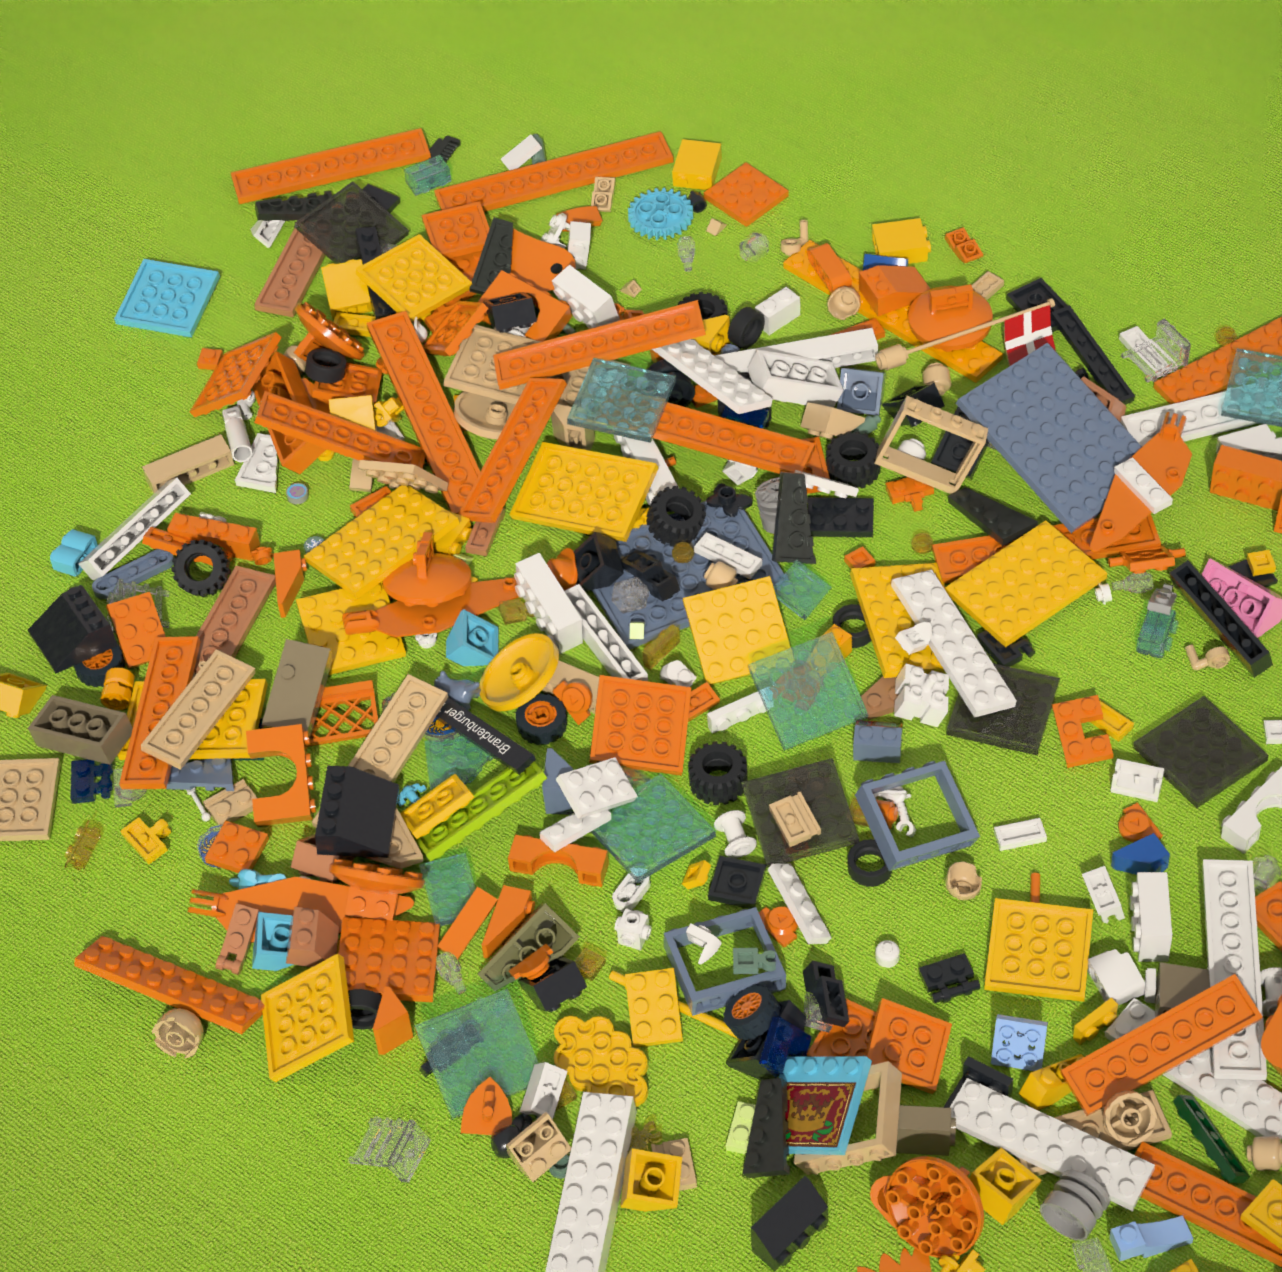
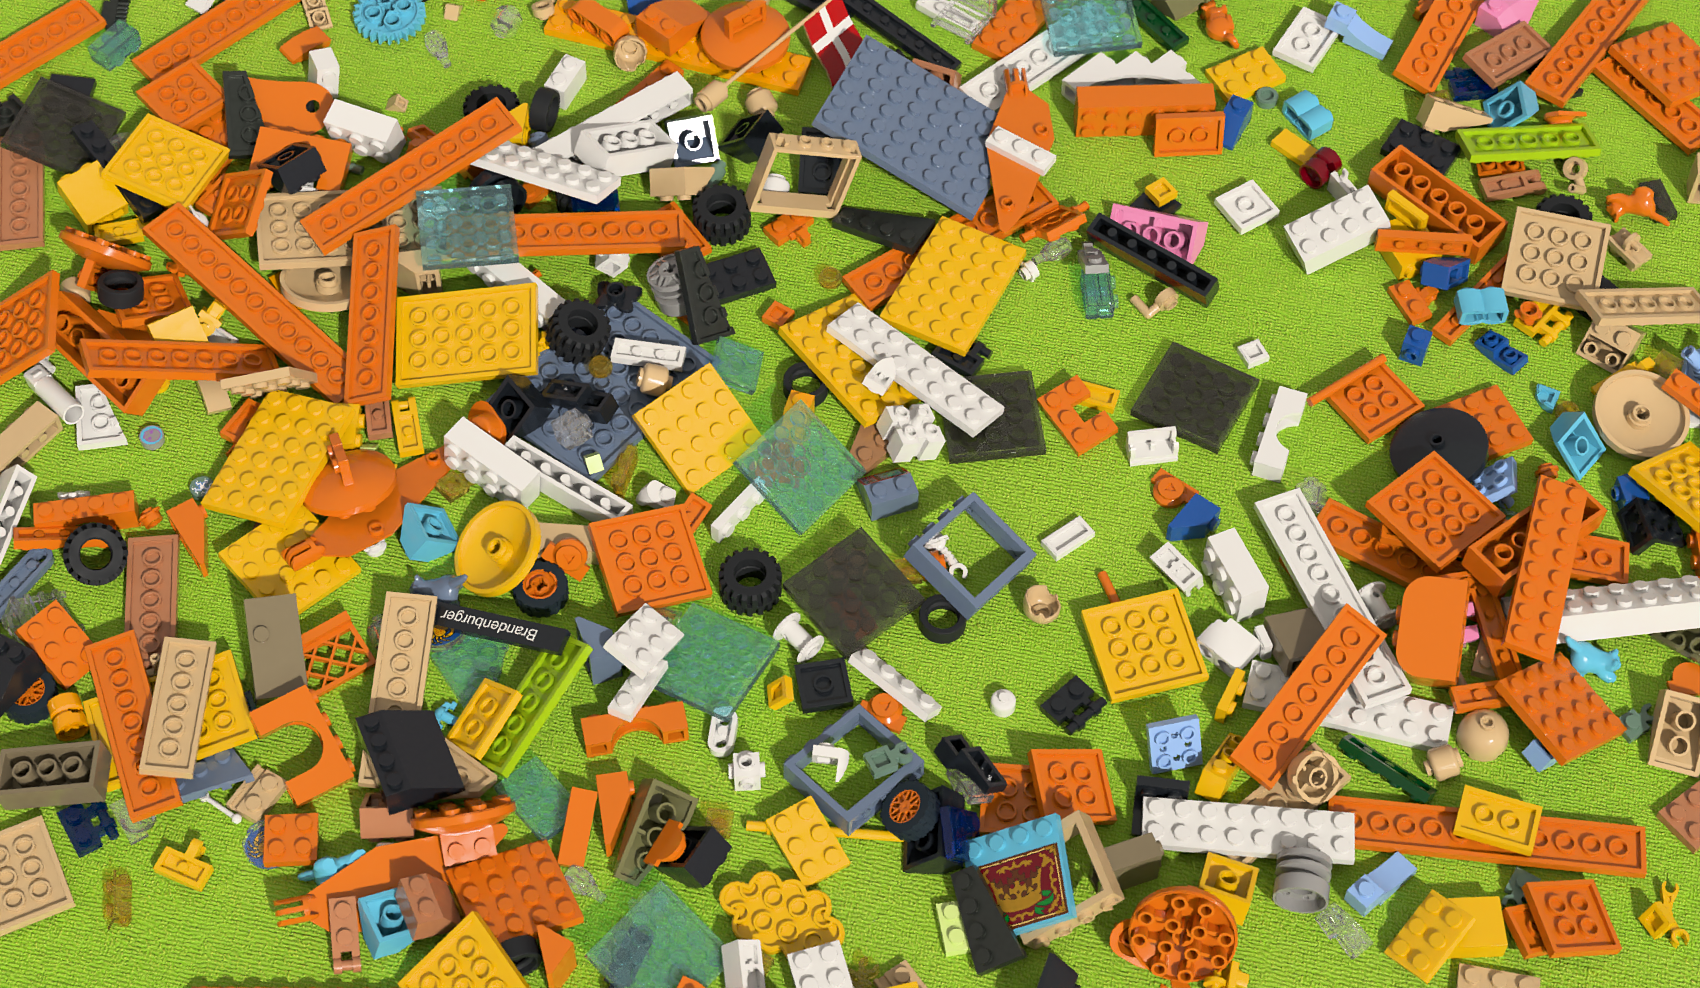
camera: 30 degrees left, 5 degrees up
white plate [540,213,570,249] -> none
tan plate [769,791,821,847] -> none
white plate [795,470,859,498] -> none
none -> yellow plate [391,396,425,458]

